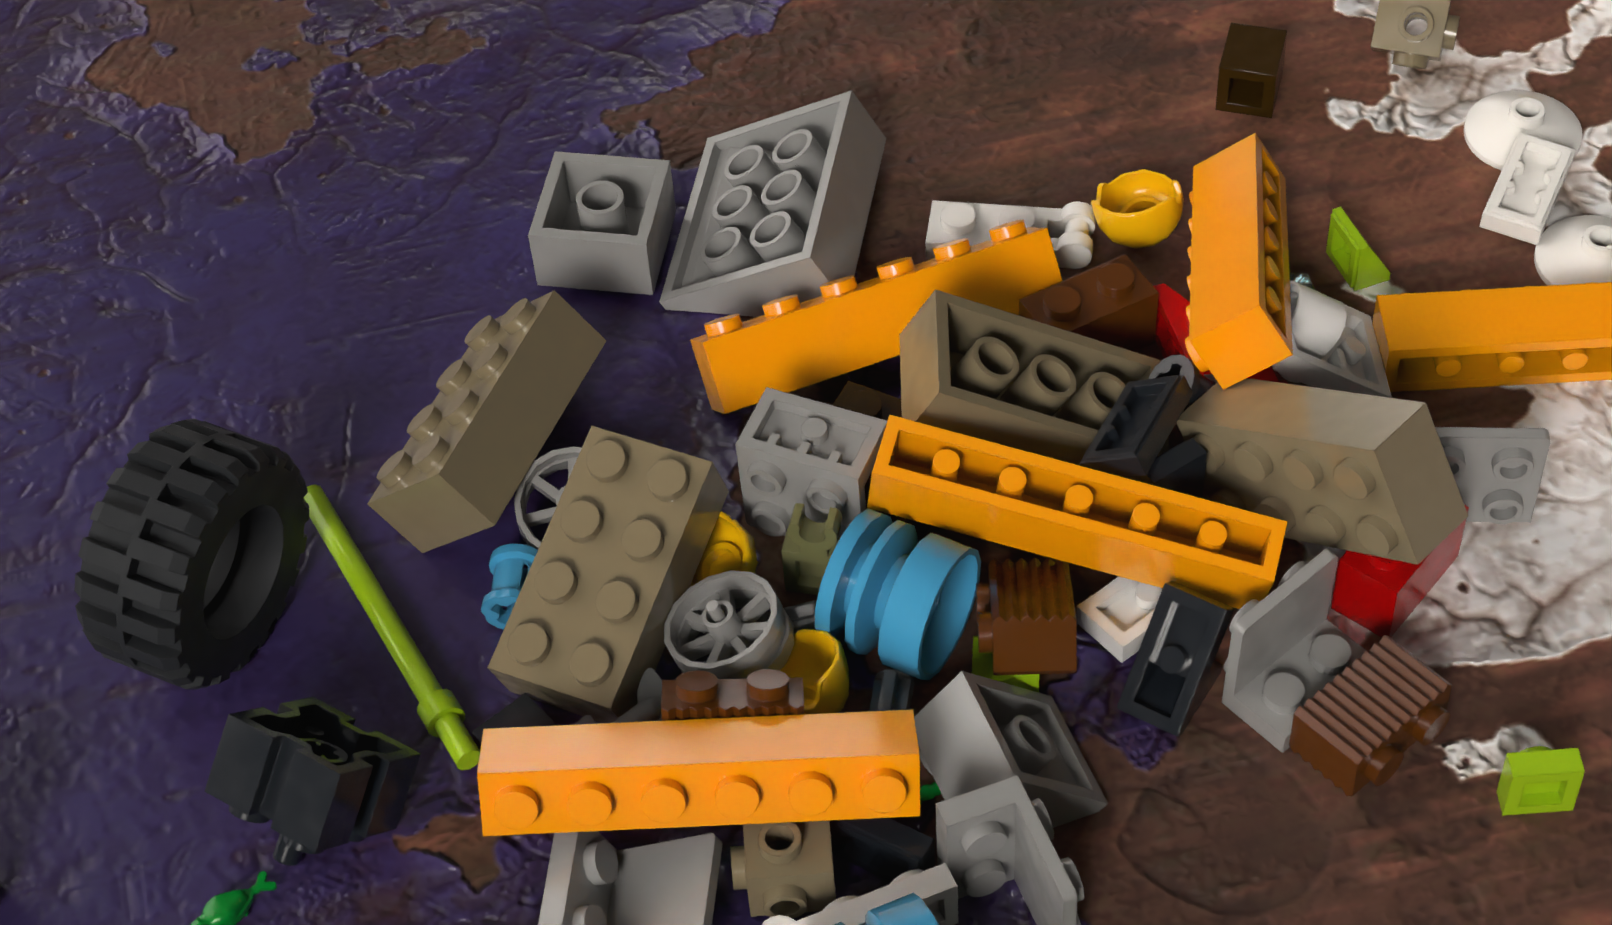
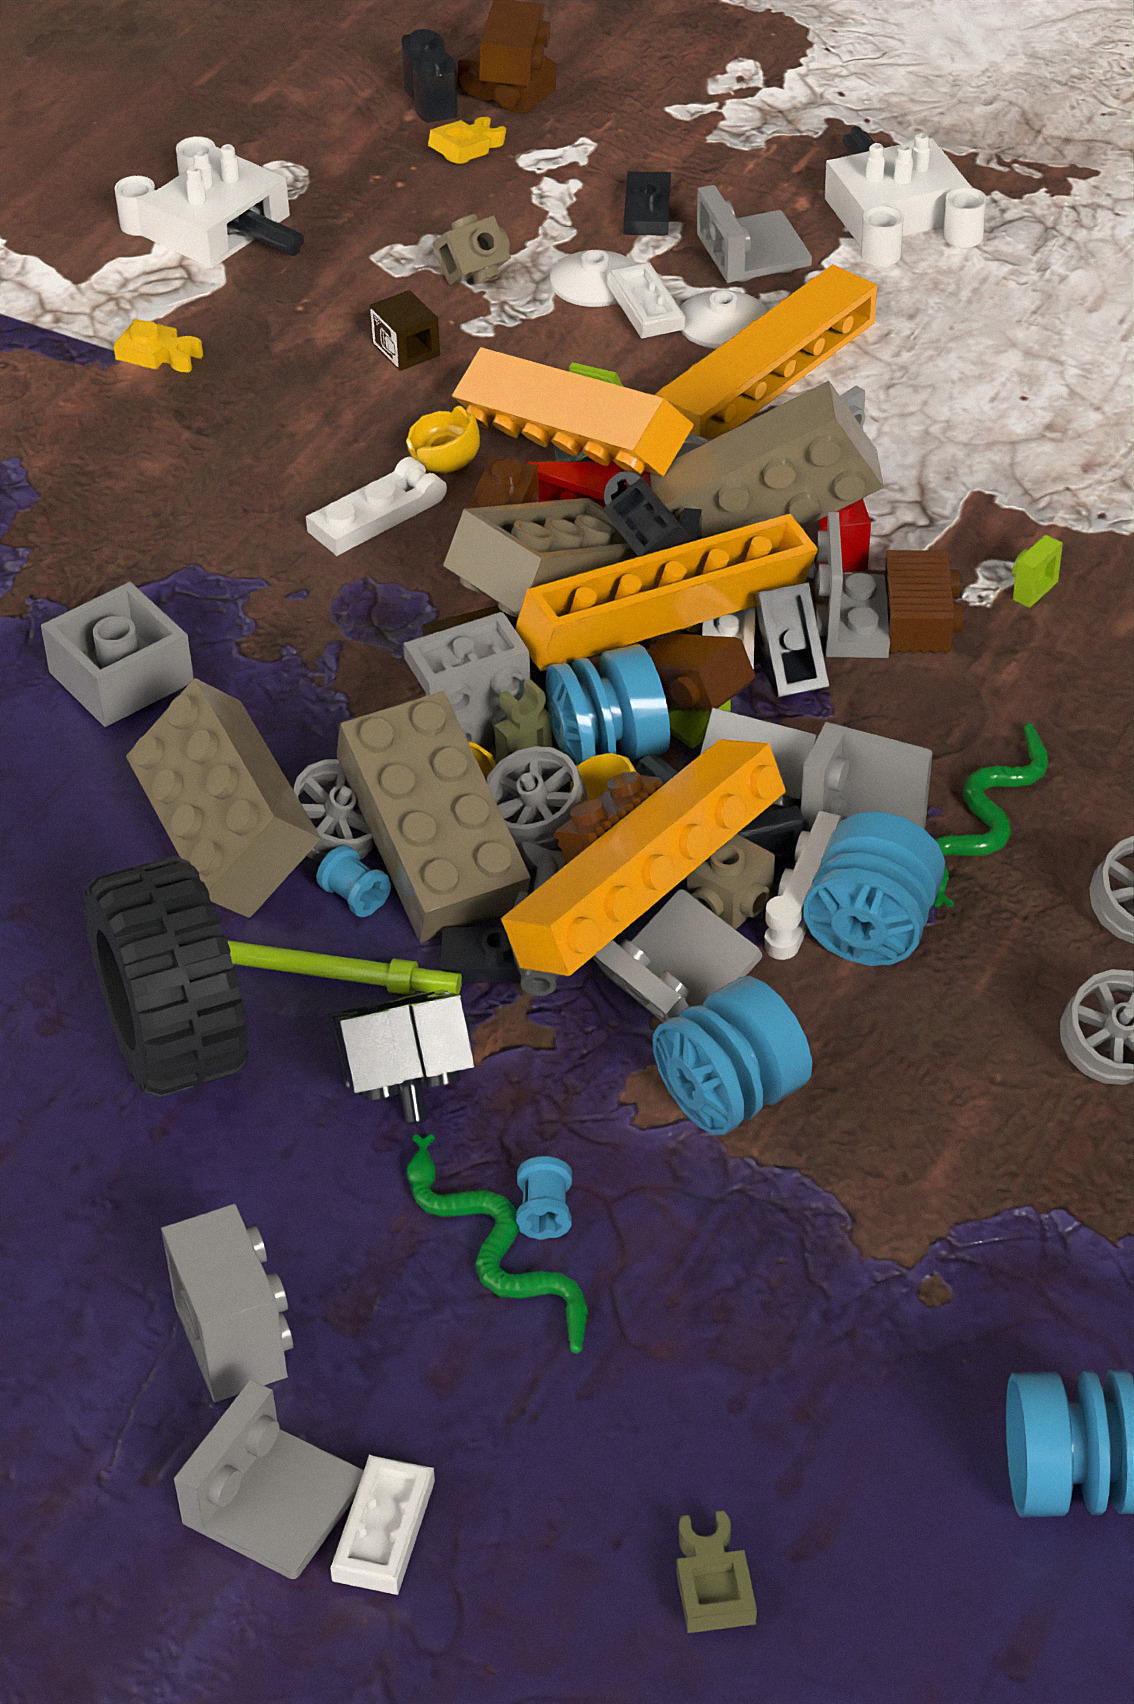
camera: 50 degrees left, 5 degrees down
light grey slope [659,90,886,317] -> none
light orange brick [690,220,1063,414] -> none

